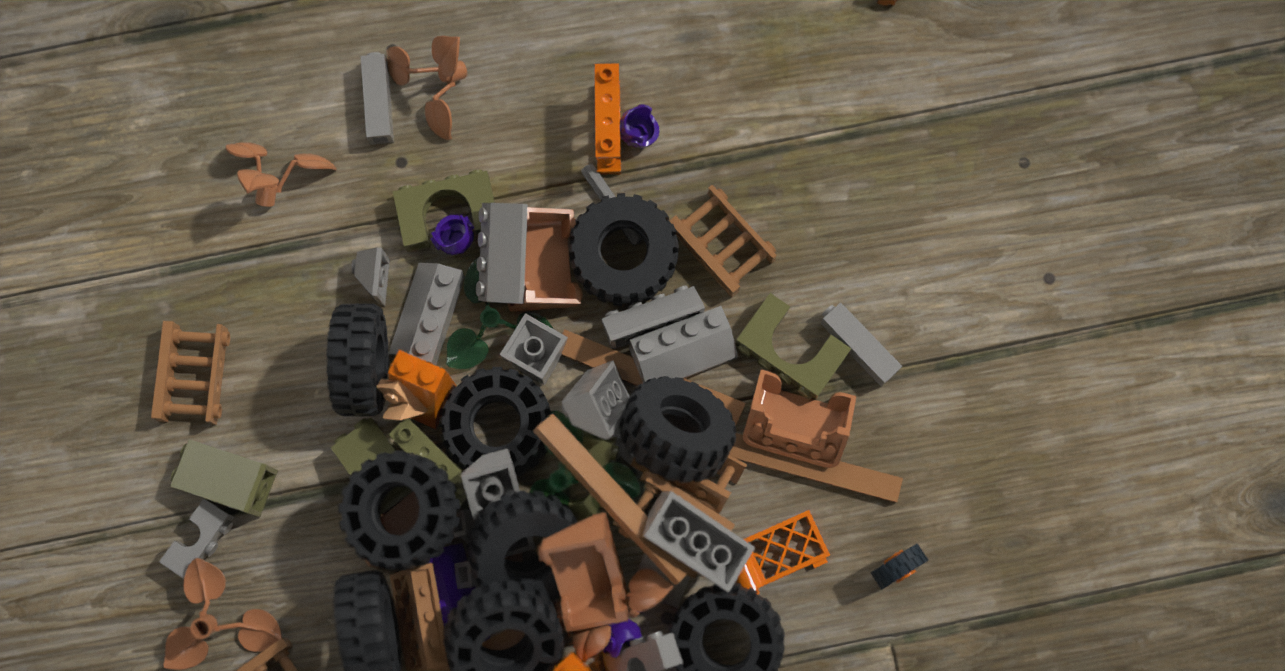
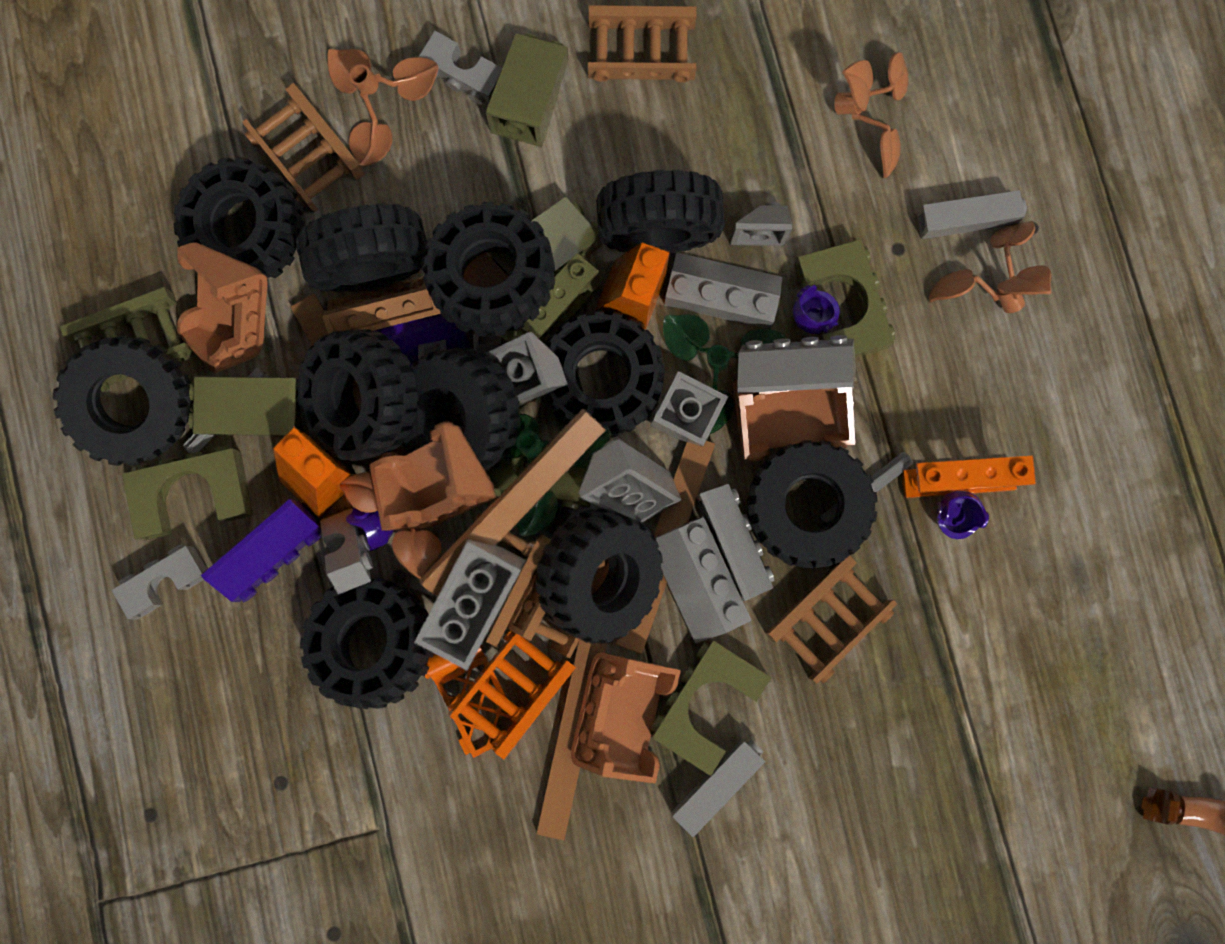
camera: 85 degrees right, 5 degrees up
light nougat slope [377,379,427,420] -> none
black wheel [871,543,929,590] -> none
none -> orange fence [448,630,576,760]

